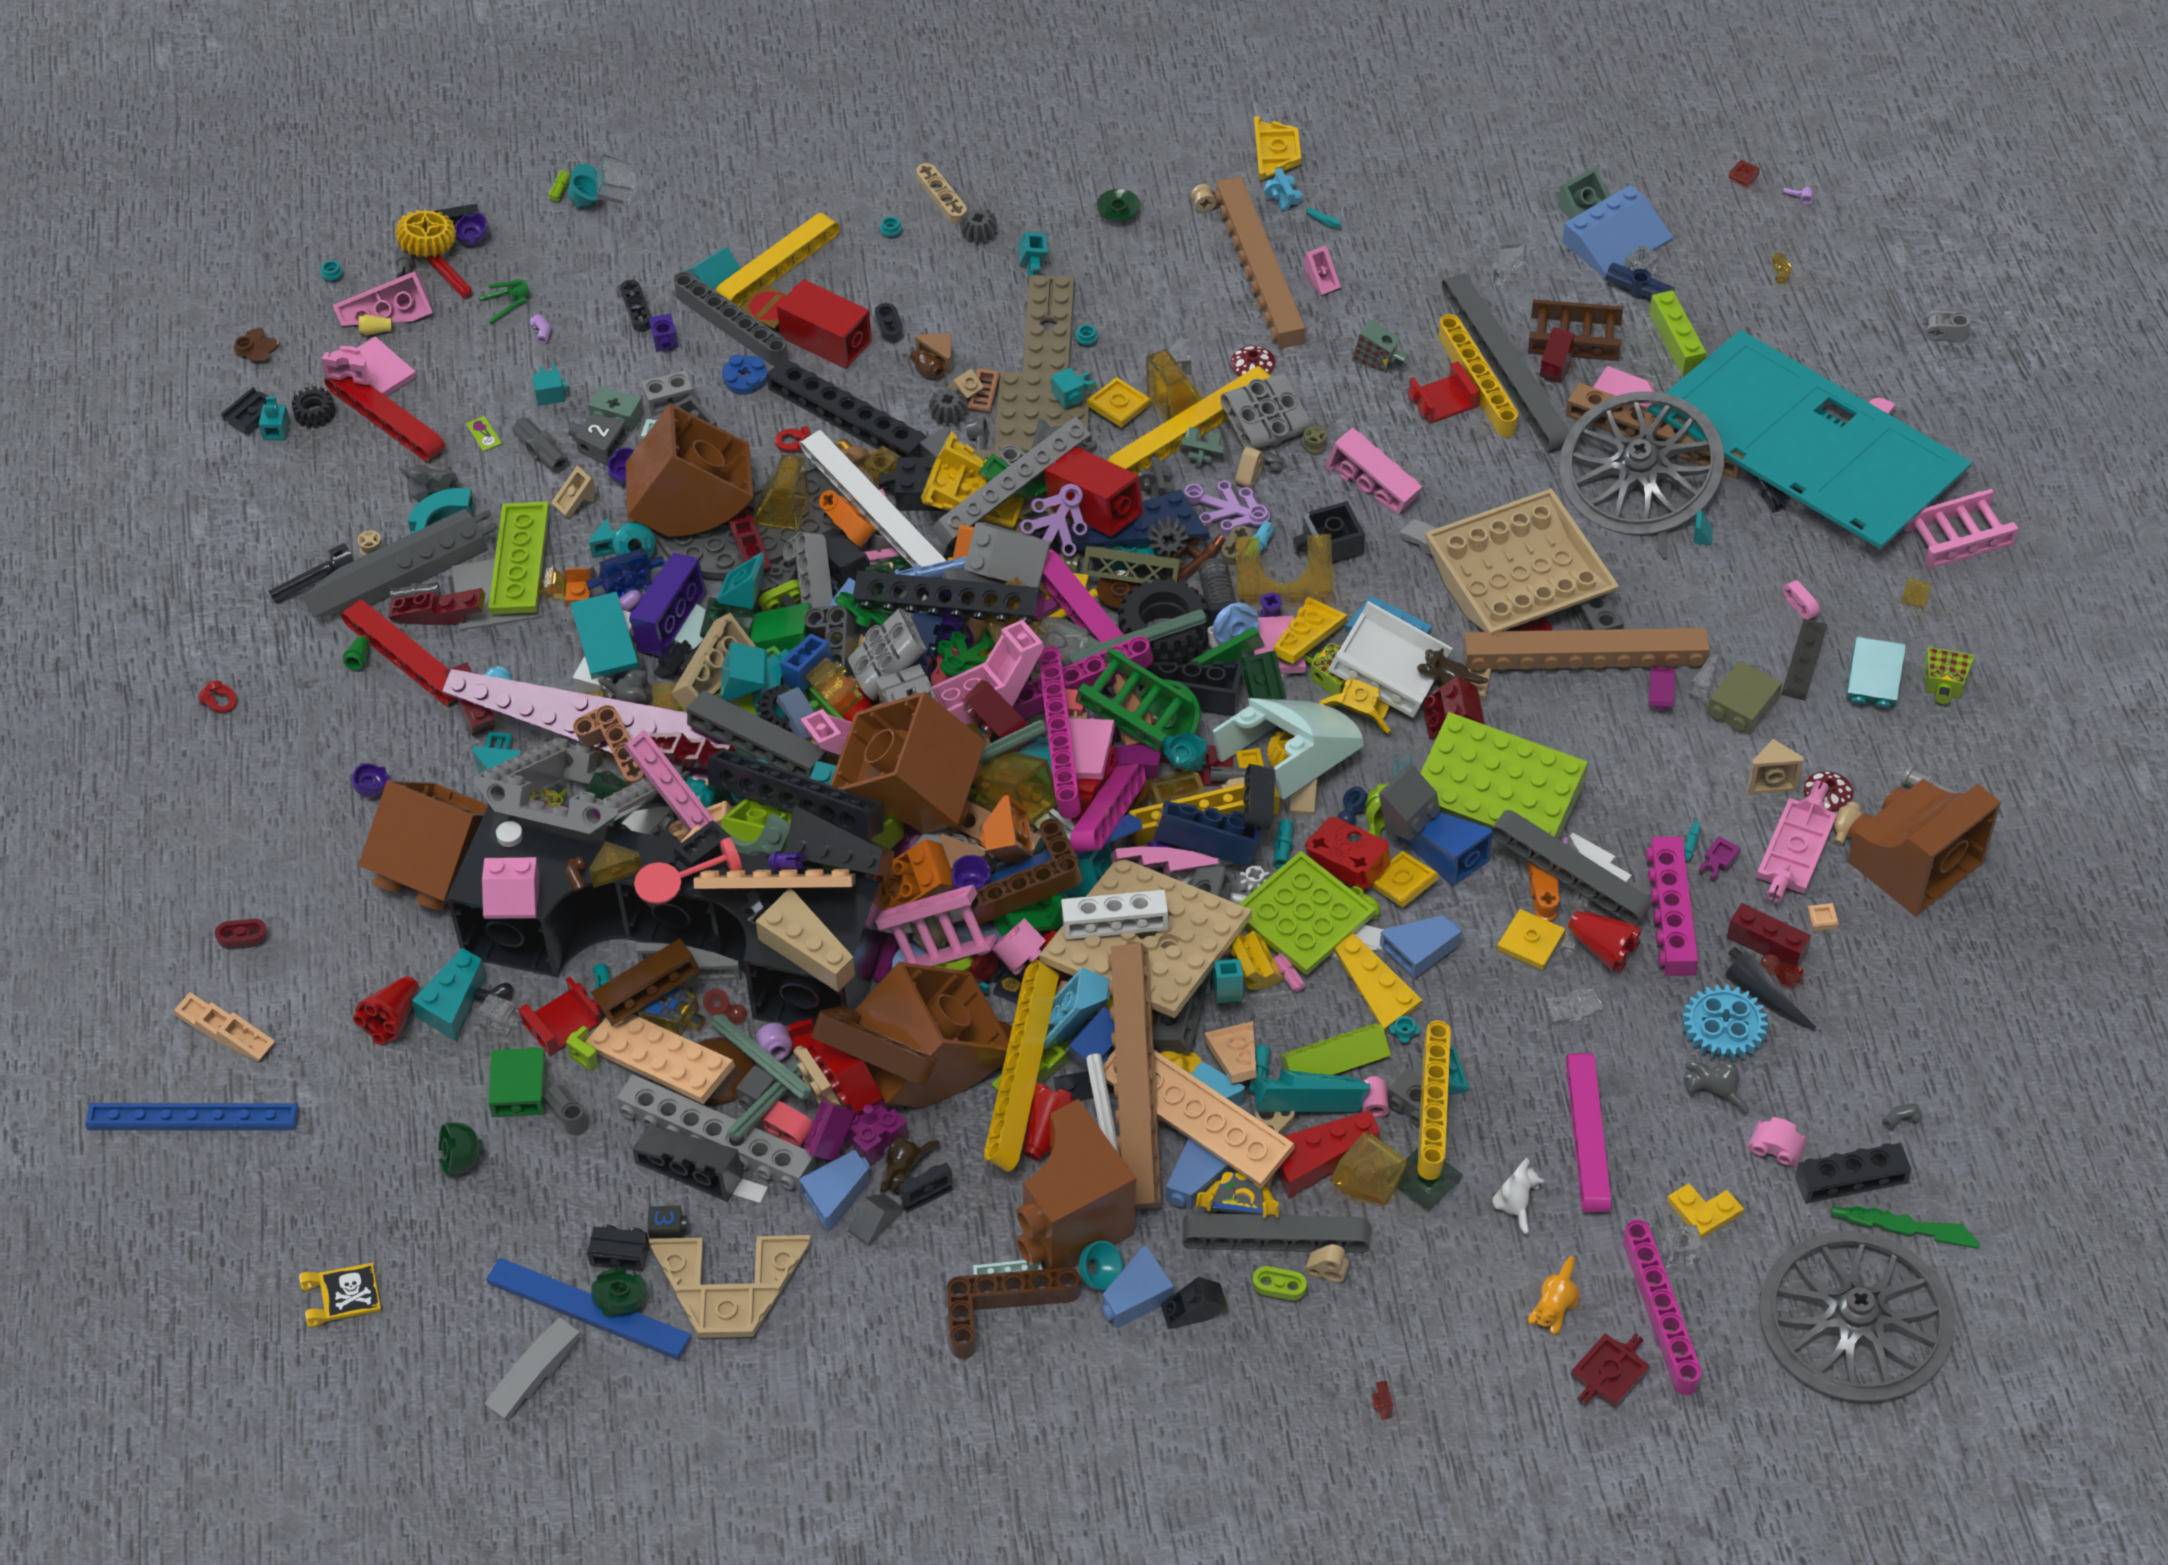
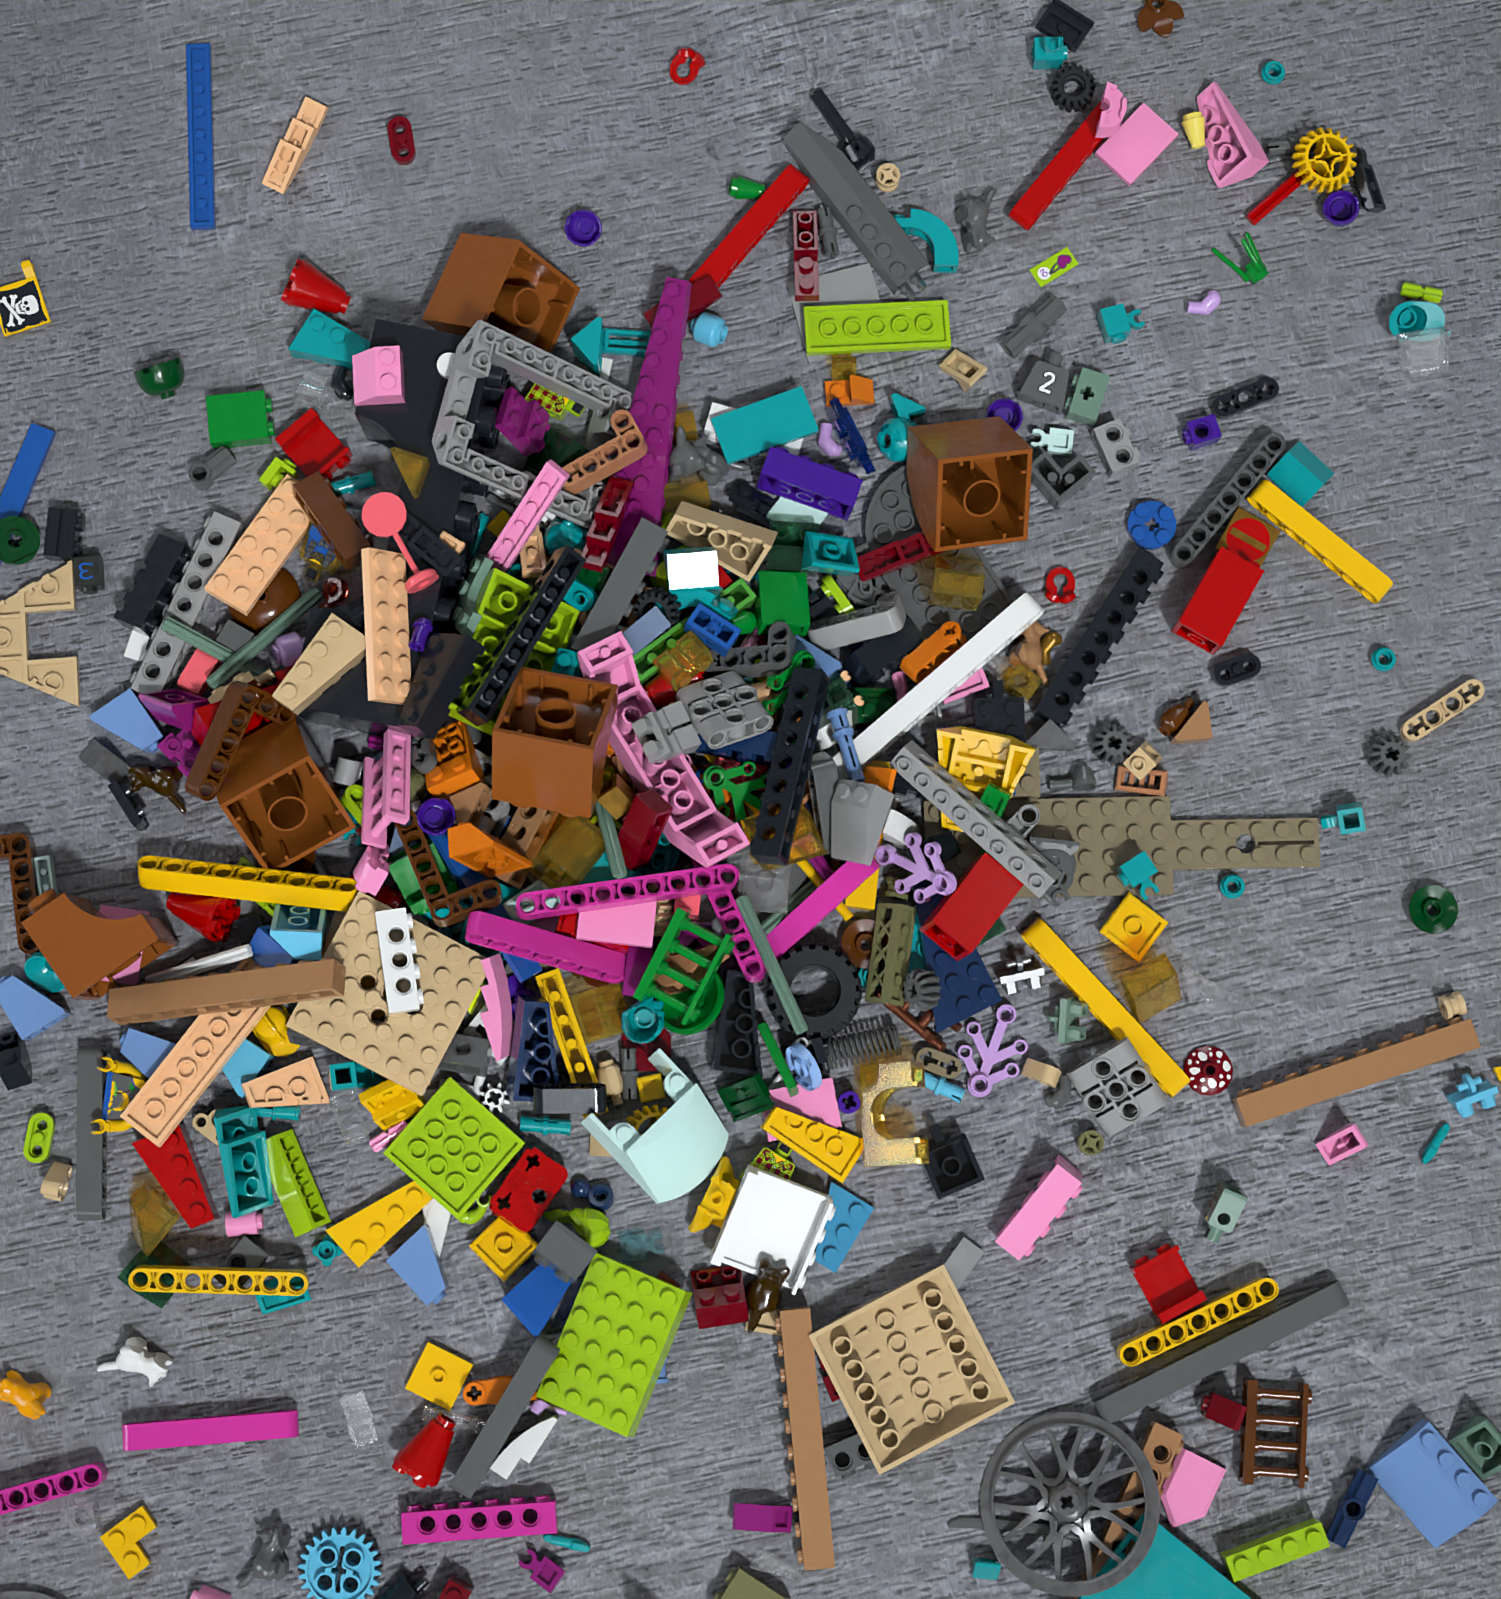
camera: 80 degrees right, 30 degrees up
reddish brown arm [566,857,586,892] -> none
none -> dark grey beam [411,737,438,774]

